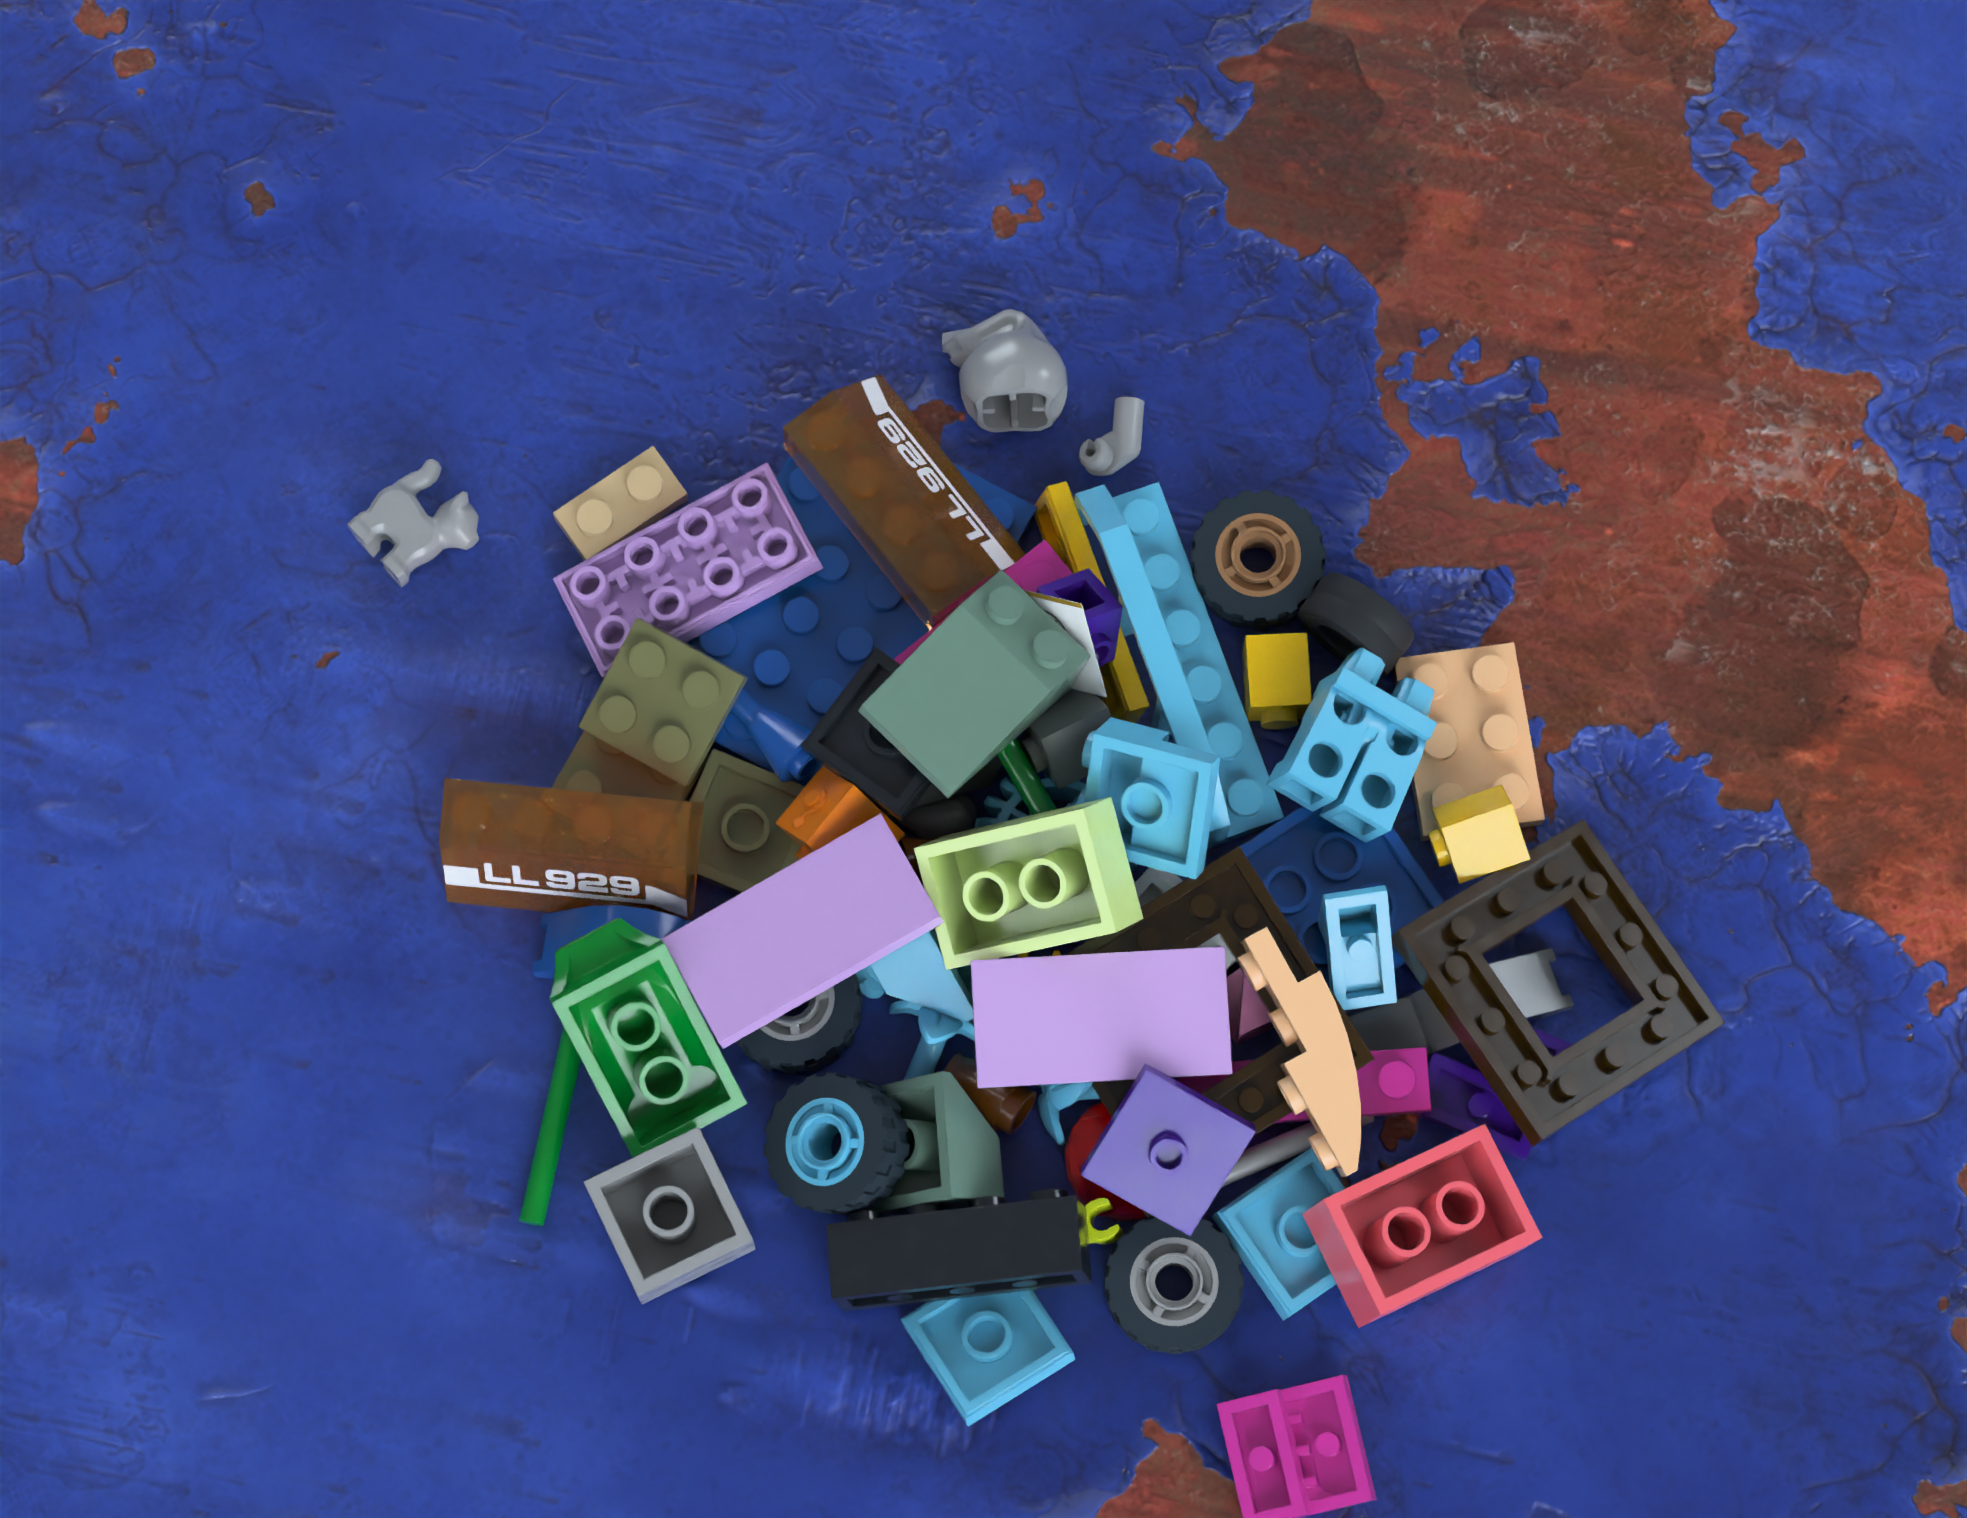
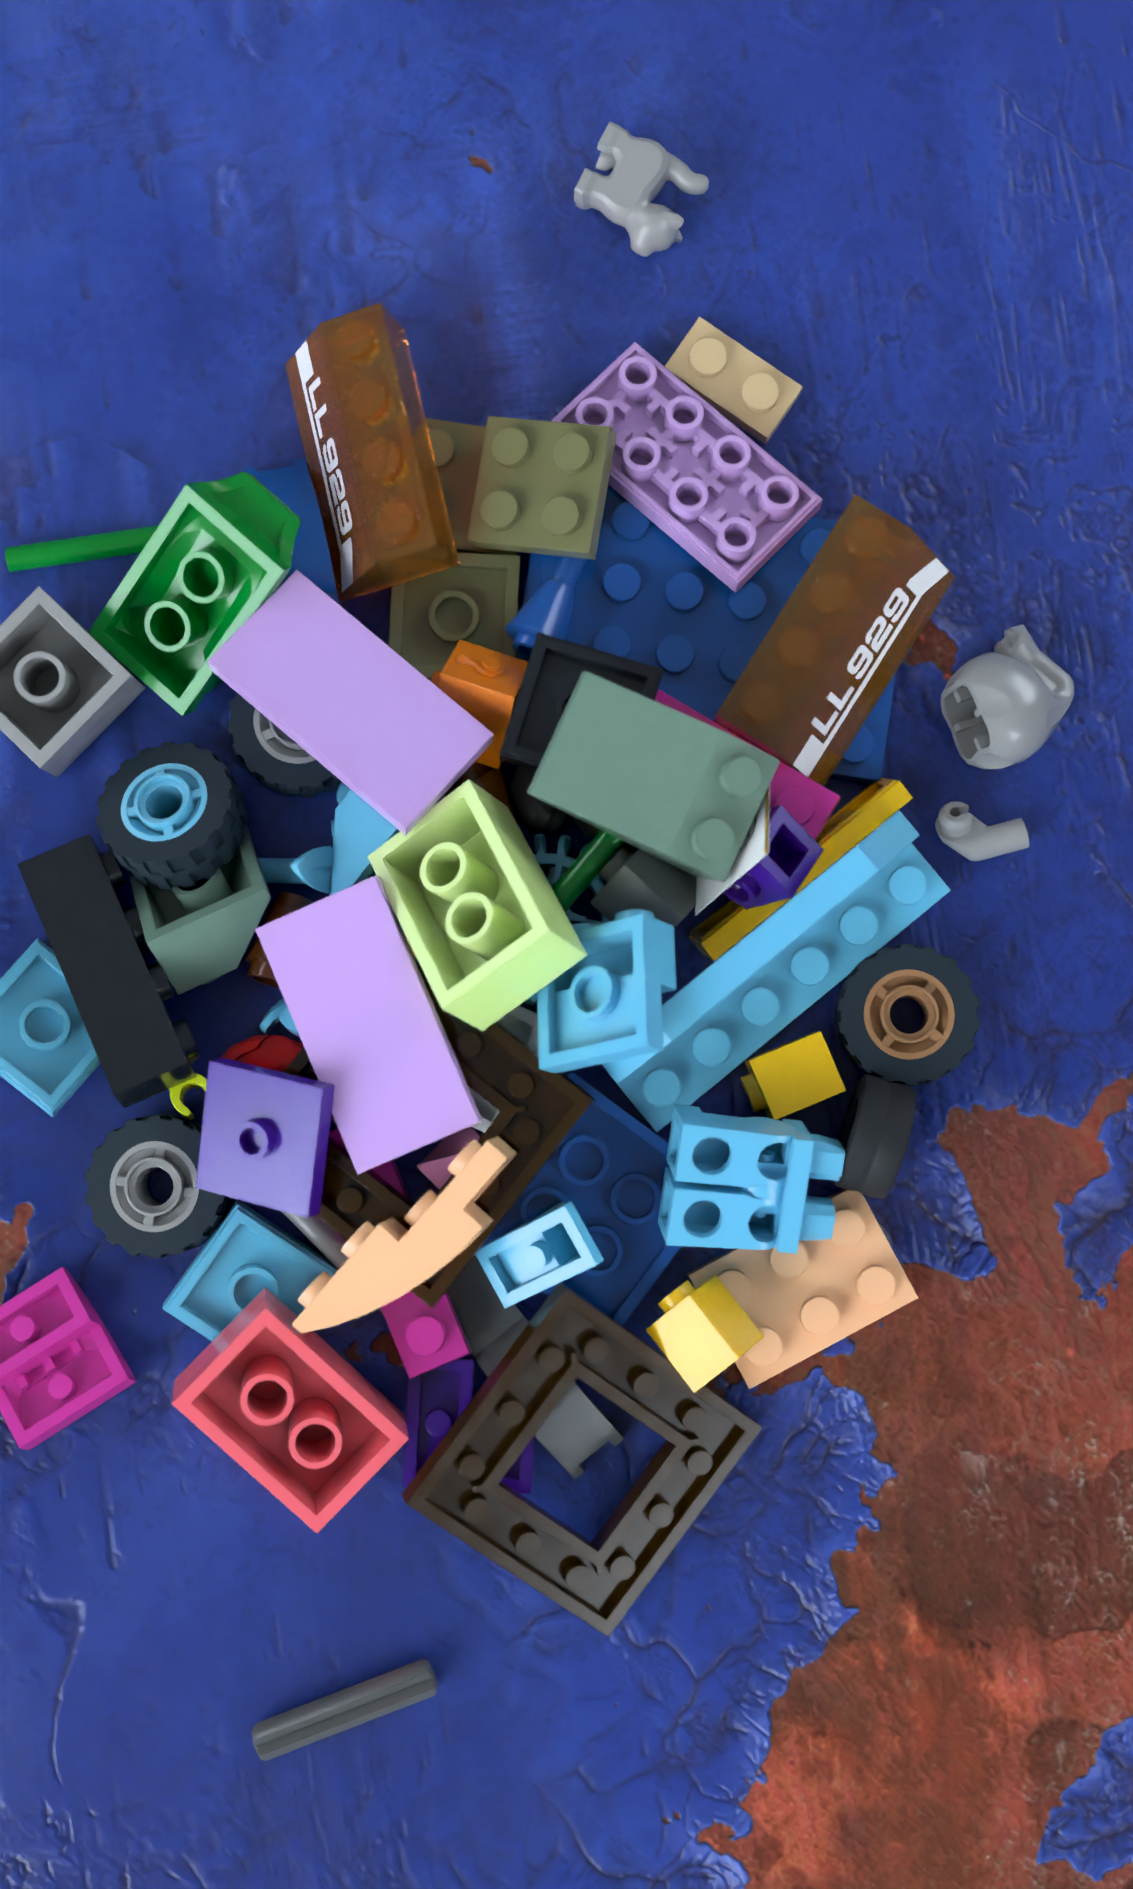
camera: 75 degrees right, 10 degrees up
none -> dark grey axle [251,1659,438,1761]

